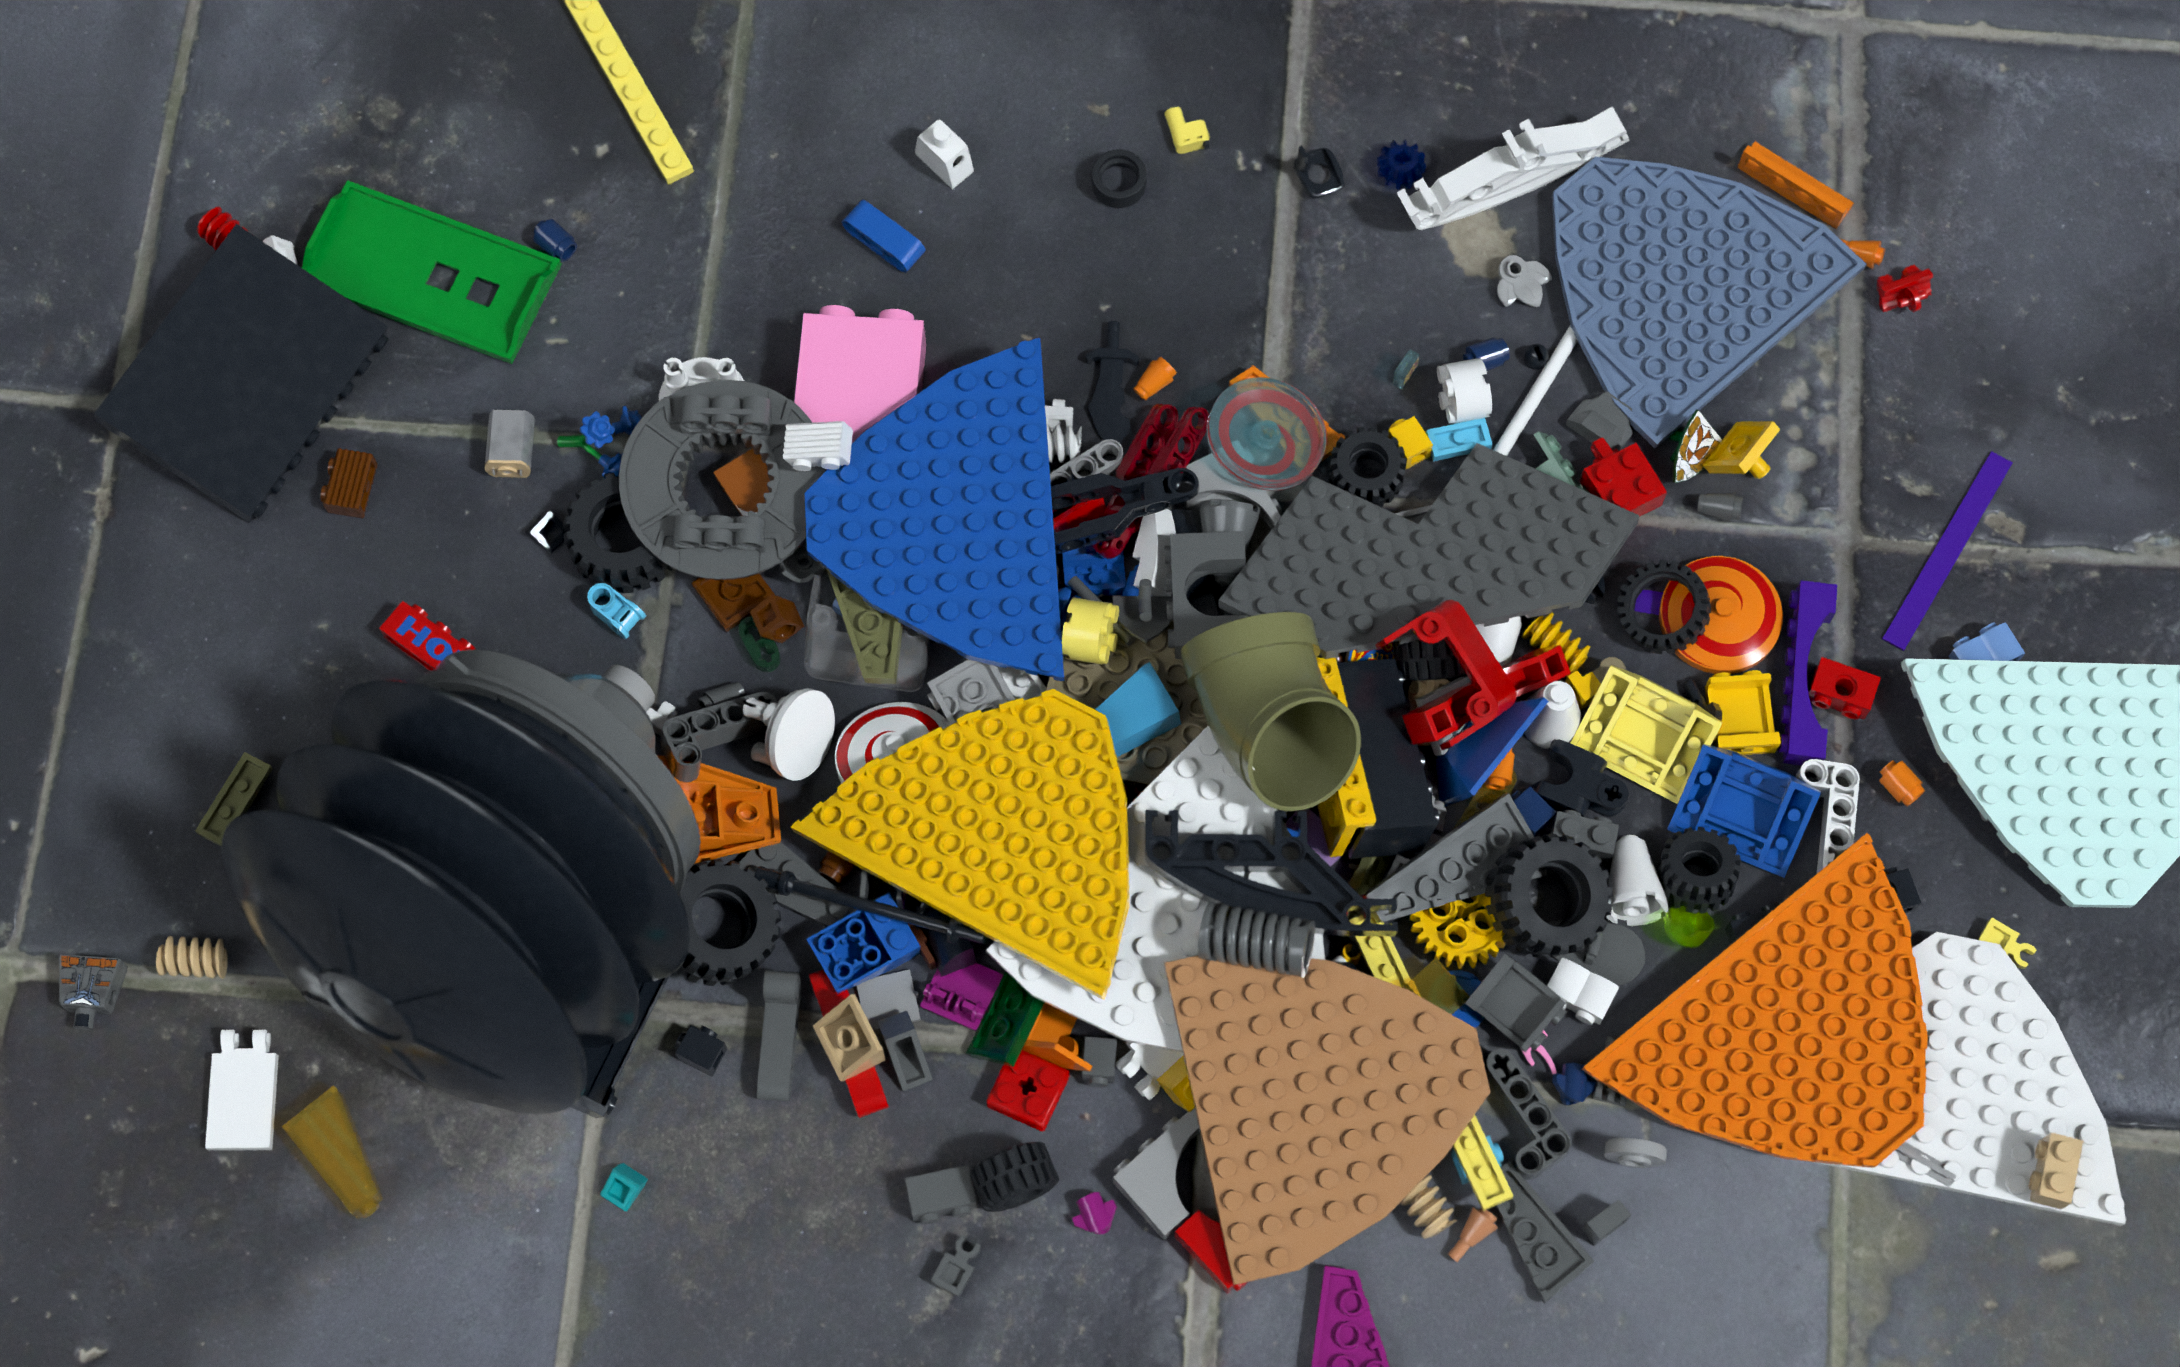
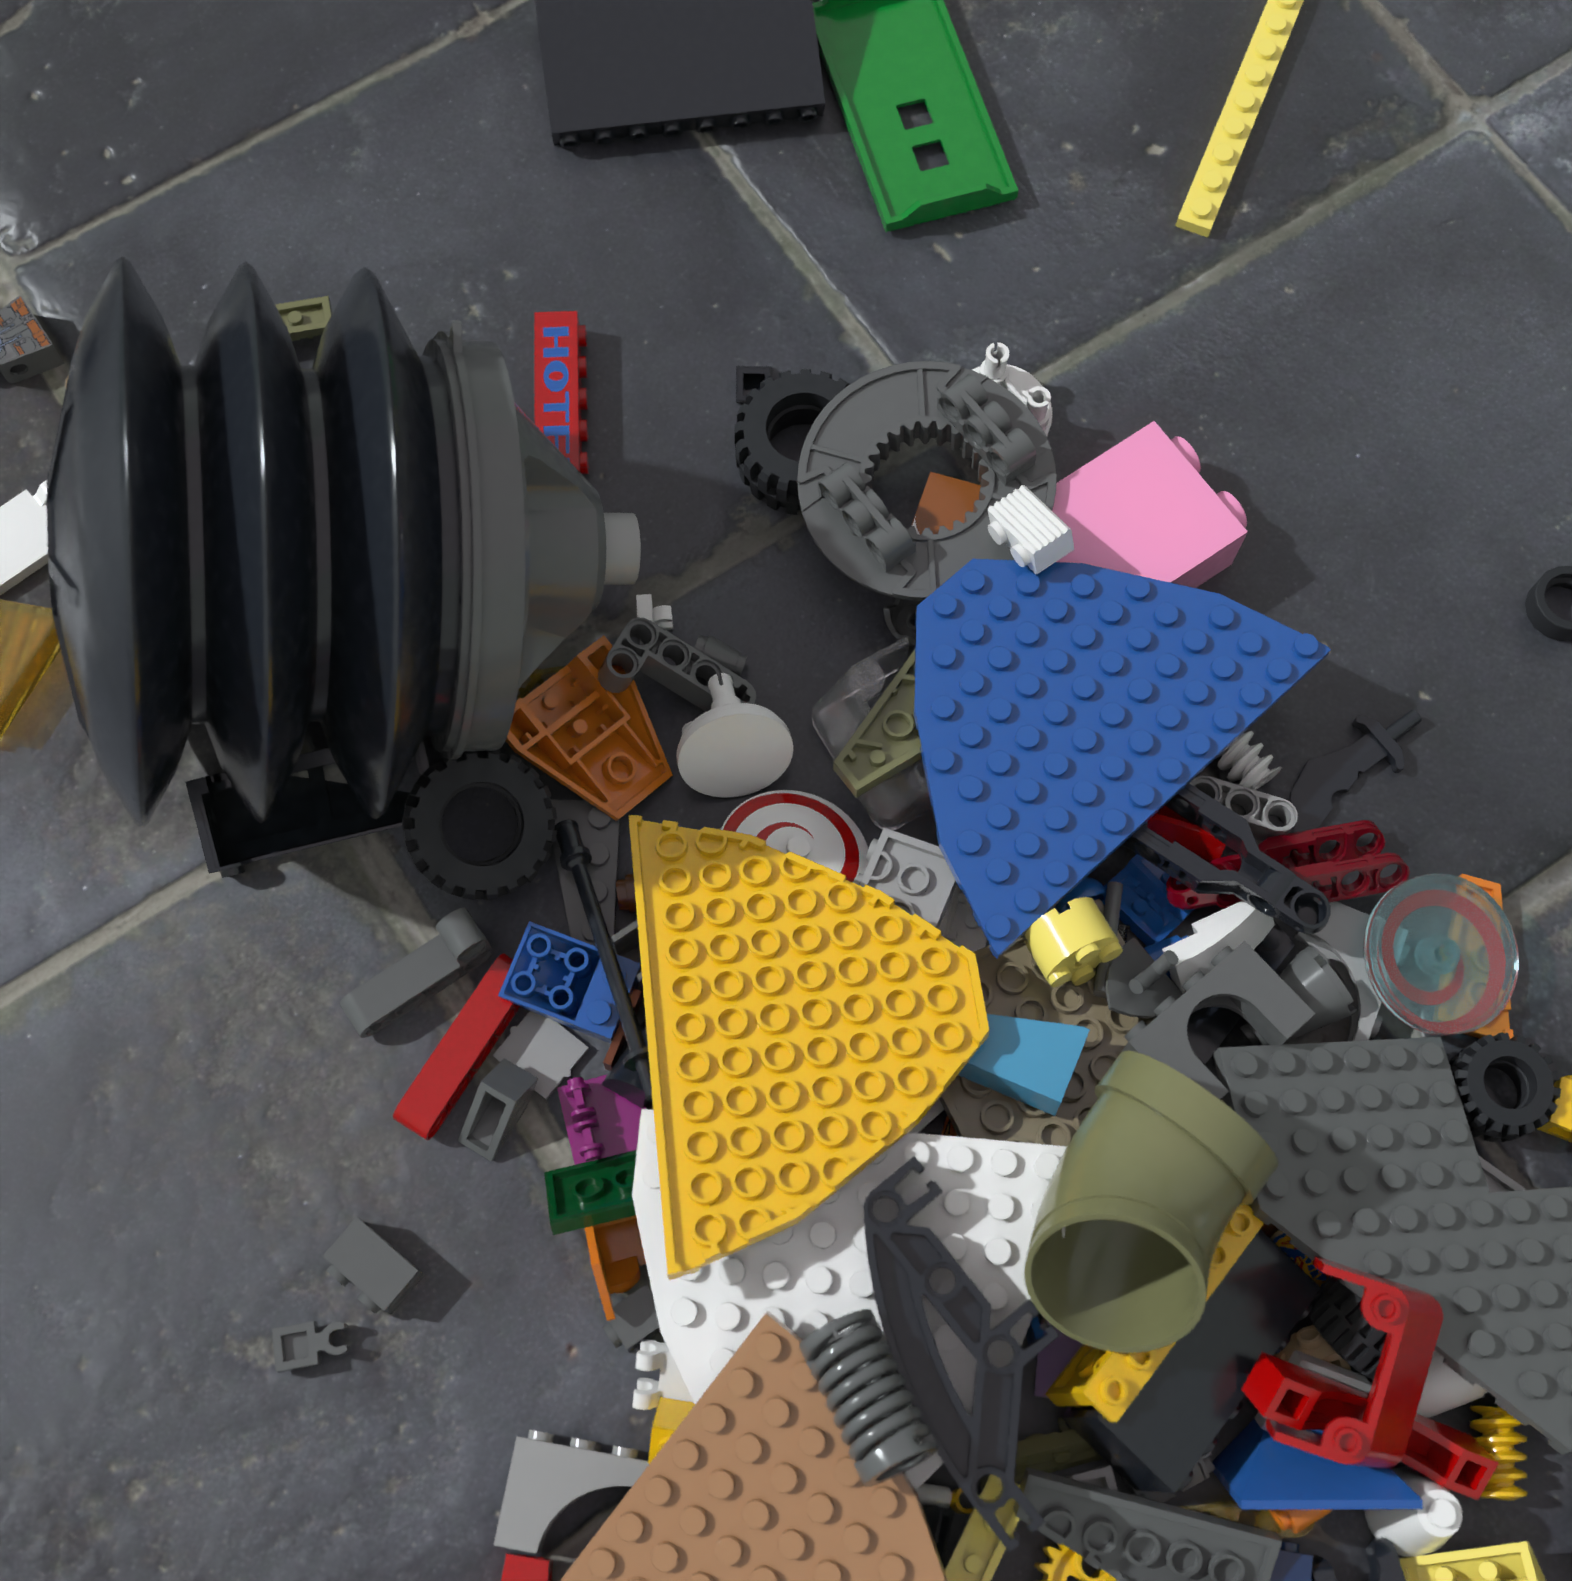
camera: 50 degrees right, 0 degrees up
reddish brown brick [320,448,377,518] -> none
flat silver piece [485,410,535,478] -> none
dark blue brick [533,219,577,262] -> none
blue plant [557,406,642,480] -> none
medium azure piece [587,583,646,639] -> none
teal slope [600,1163,648,1212] -> none
black brick [675,1025,728,1077] -> none
reddish brown tile [691,573,775,633] -> none
clear green beam [739,616,781,672] -> none
reddish brown brick [750,594,805,643] -> none
tan slope [813,994,885,1082] -> none
blue beam [842,200,926,273] -> none
white torso [915,120,974,190] -> none
black tyre [970,1142,1059,1212] -> none
red brick [986,1050,1069,1132] -> none
white tile [1045,399,1073,434] -> none
magenta piece [1072,1192,1117,1235] -> none
orange cone [1133,357,1177,401] -> none
yellow leg [1565,657,1626,710] -> none

